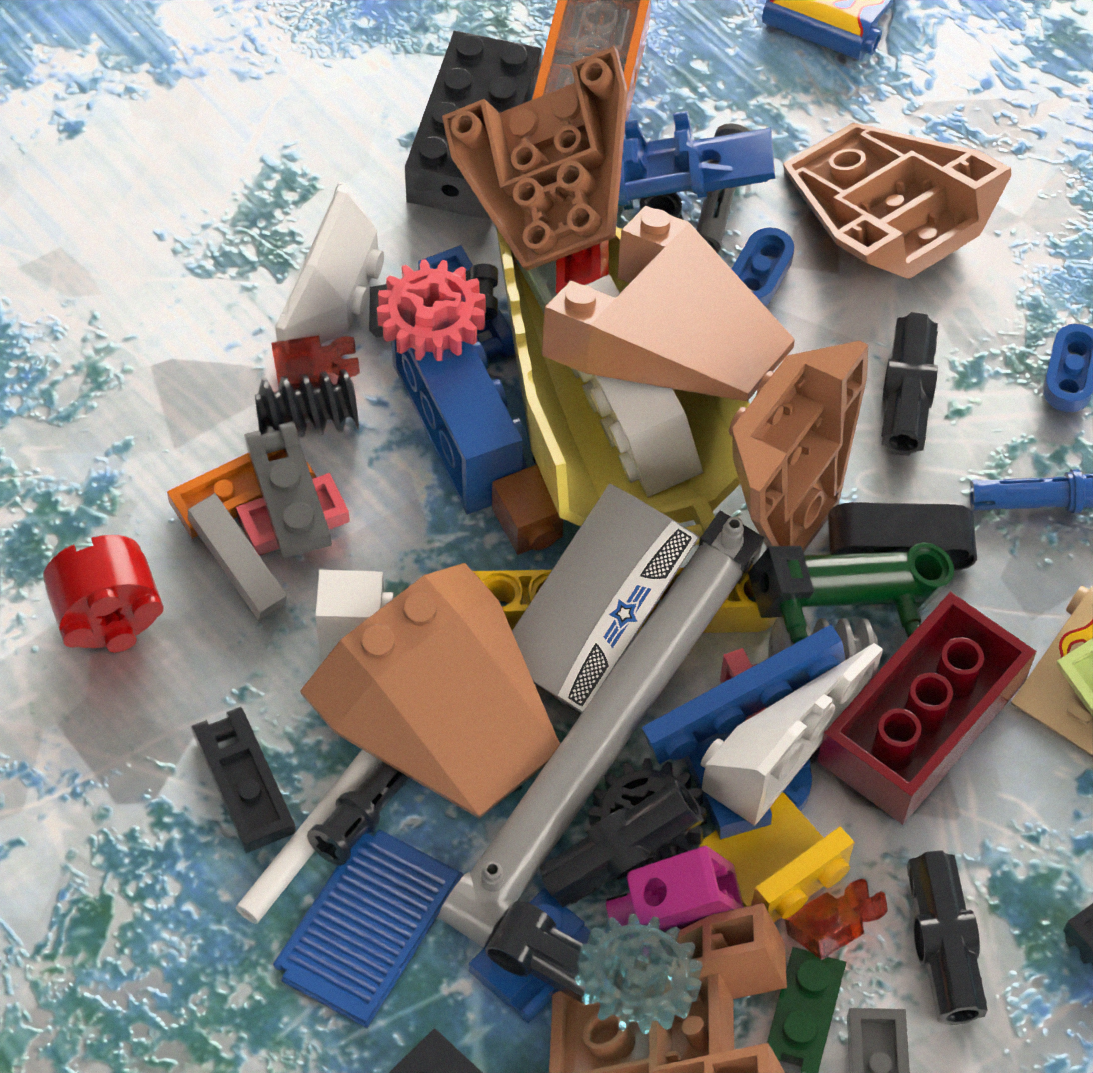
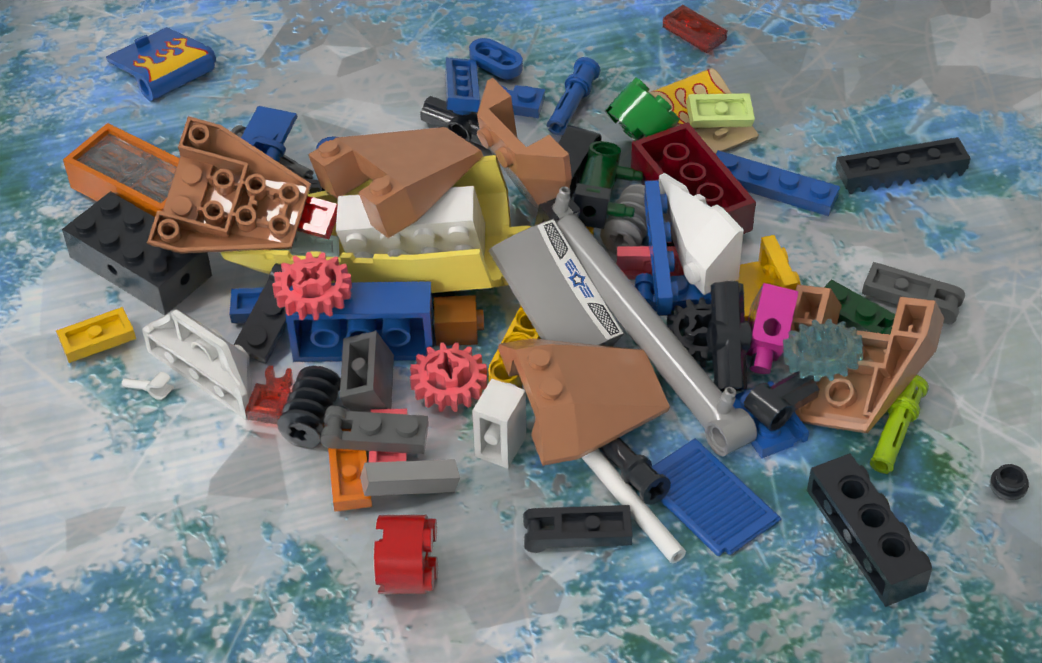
camera: 65 degrees left, 10 degrees down
nougat wedge [783,123,1012,279] -> none
clear red plate [784,878,888,960] -> none
black piece [907,850,988,1025] -> none
none -> yellow plate [56,307,136,363]
none -> white hand [122,372,174,400]
none -> dark grey brick [340,331,394,412]
none -> coral gear [410,342,487,412]
none -> blue plate [445,57,480,115]
none -> blue plate [502,85,545,118]
none -> green brick [605,77,680,141]
none -> blue plate [716,150,840,216]

